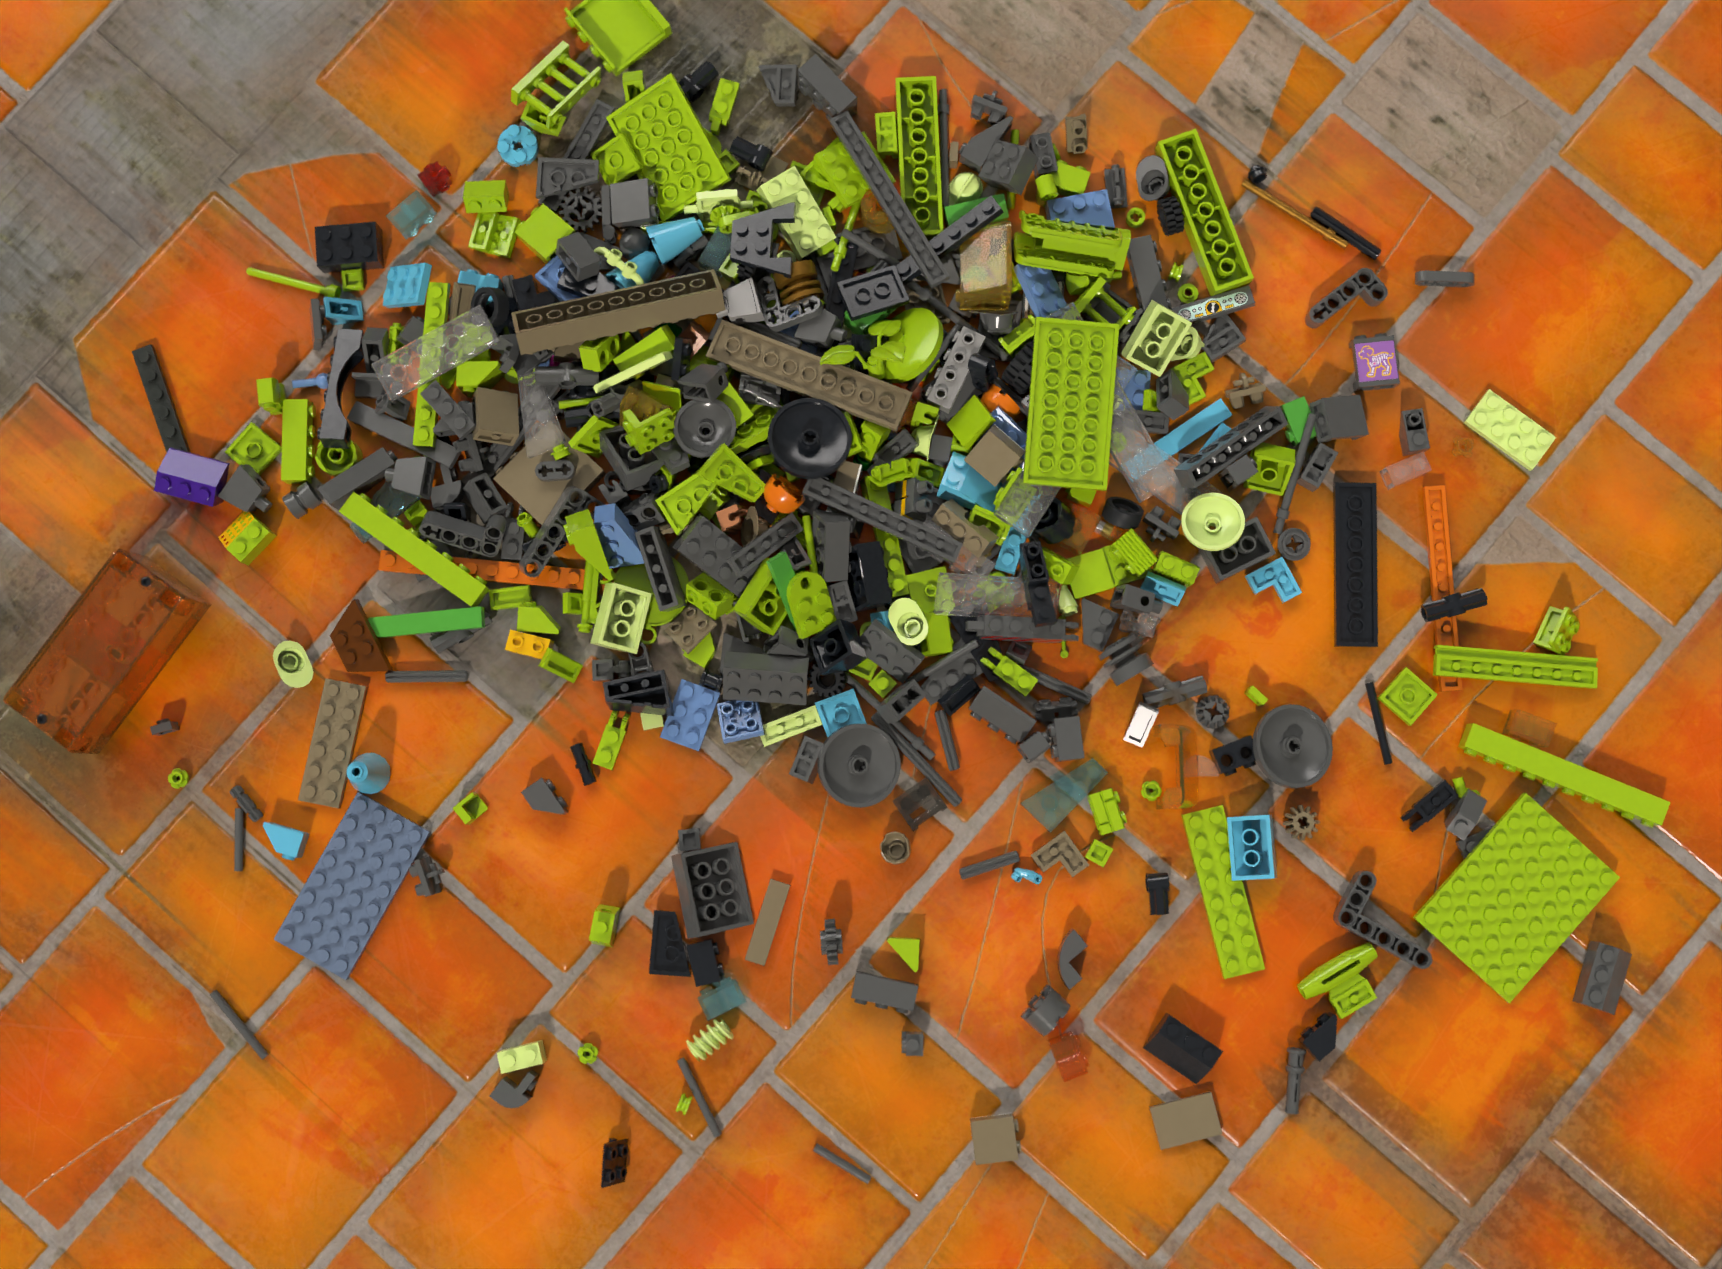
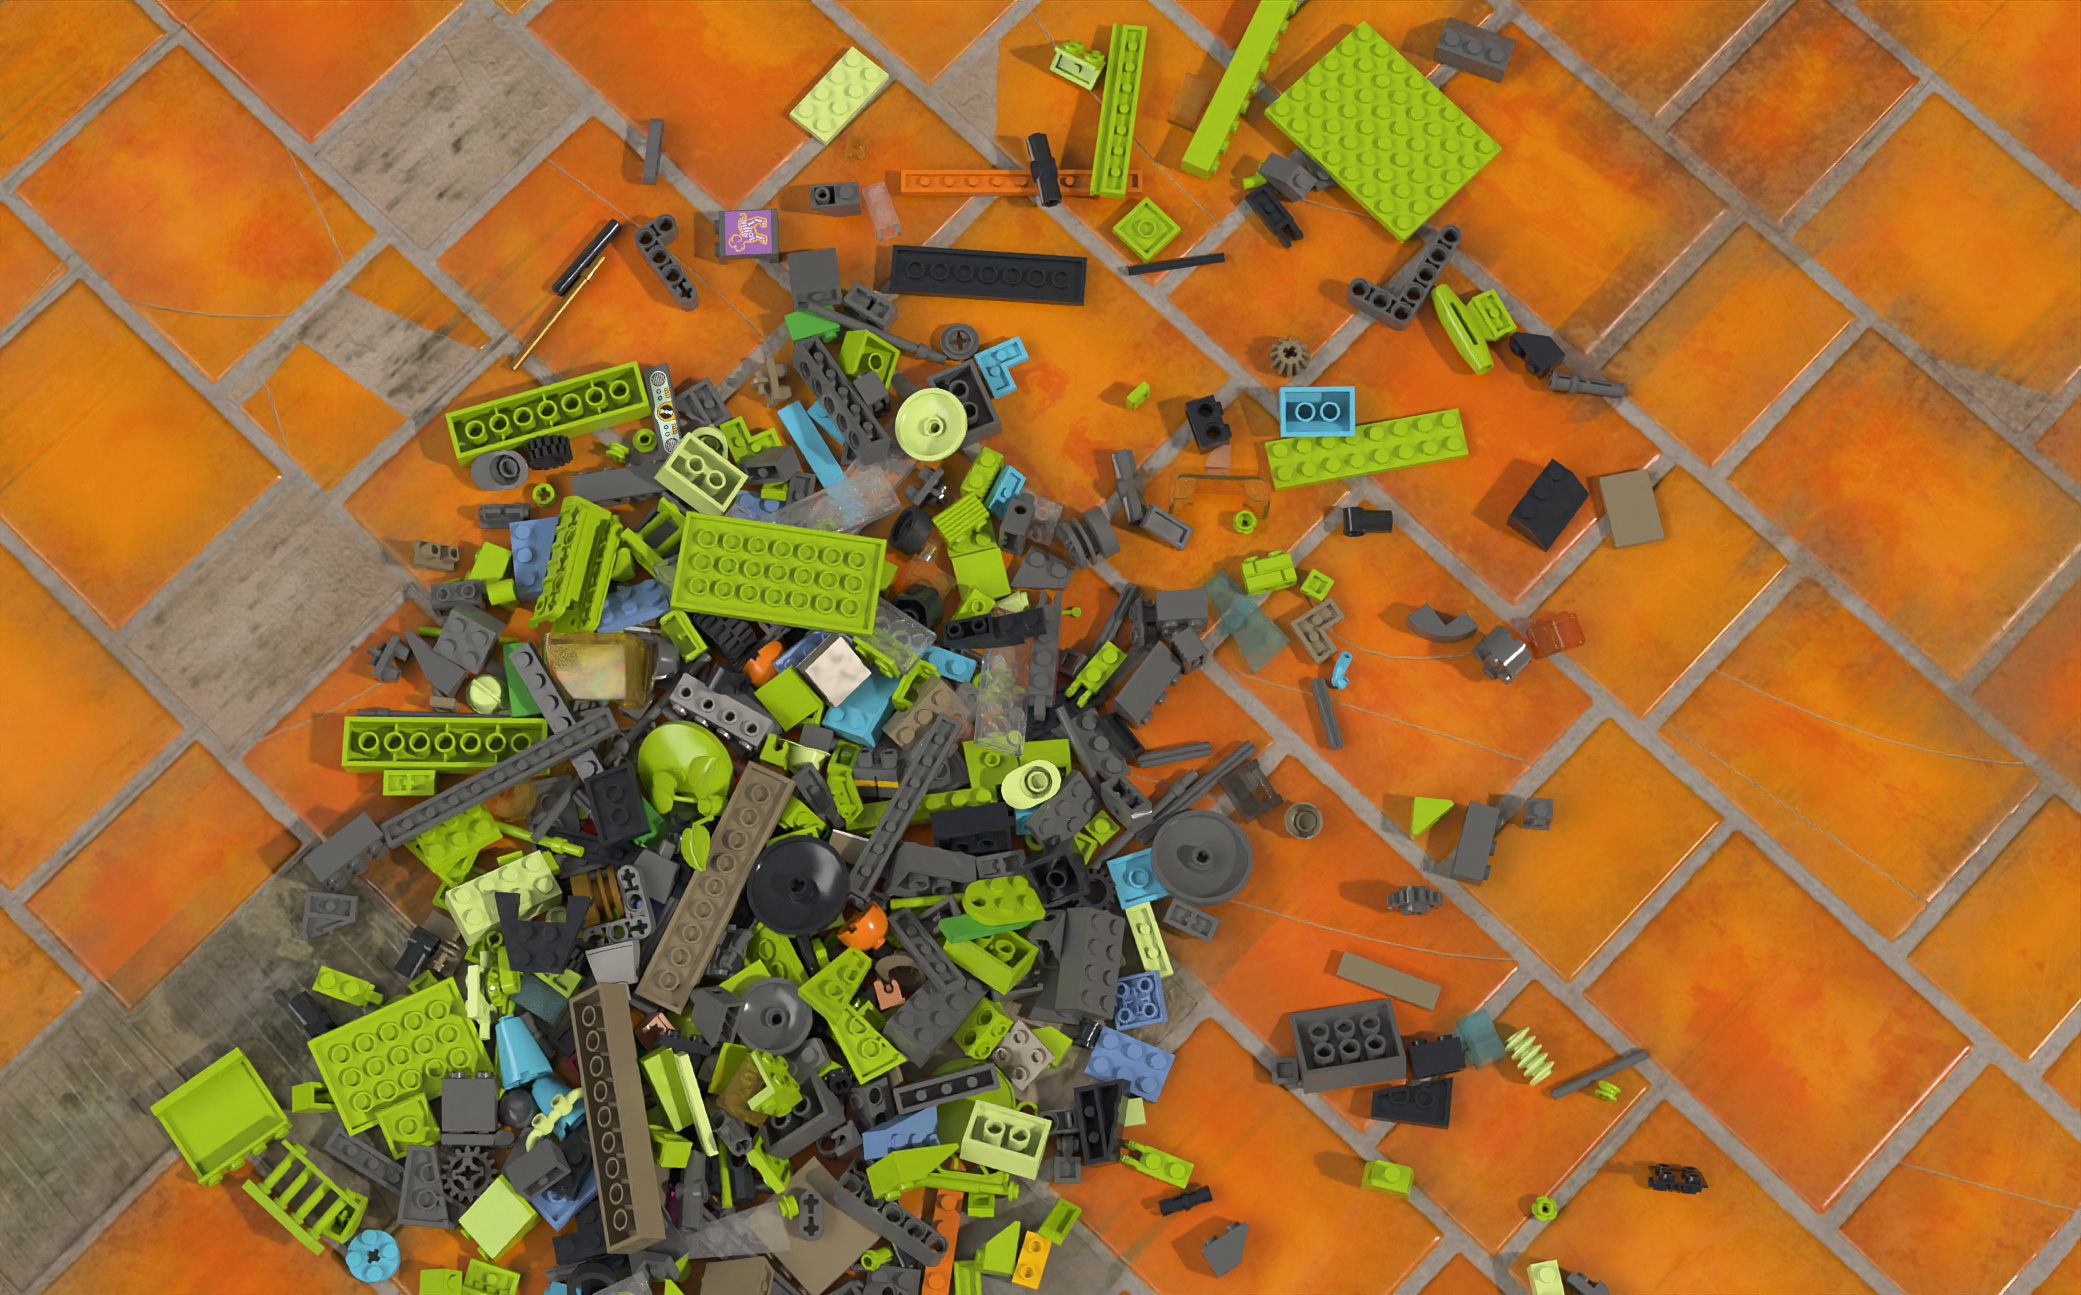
camera: 90 degrees left, 10 degrees down
dark grey bar [813,1143,872,1184] -> none
lime plate [828,195,845,215] -> none
dark tan piece [970,1113,1022,1165] -> none
dark grey gear [1196,696,1229,729] -> none
black plate [1248,165,1267,184] -> none
dark grey dish [1253,704,1333,788] -> none

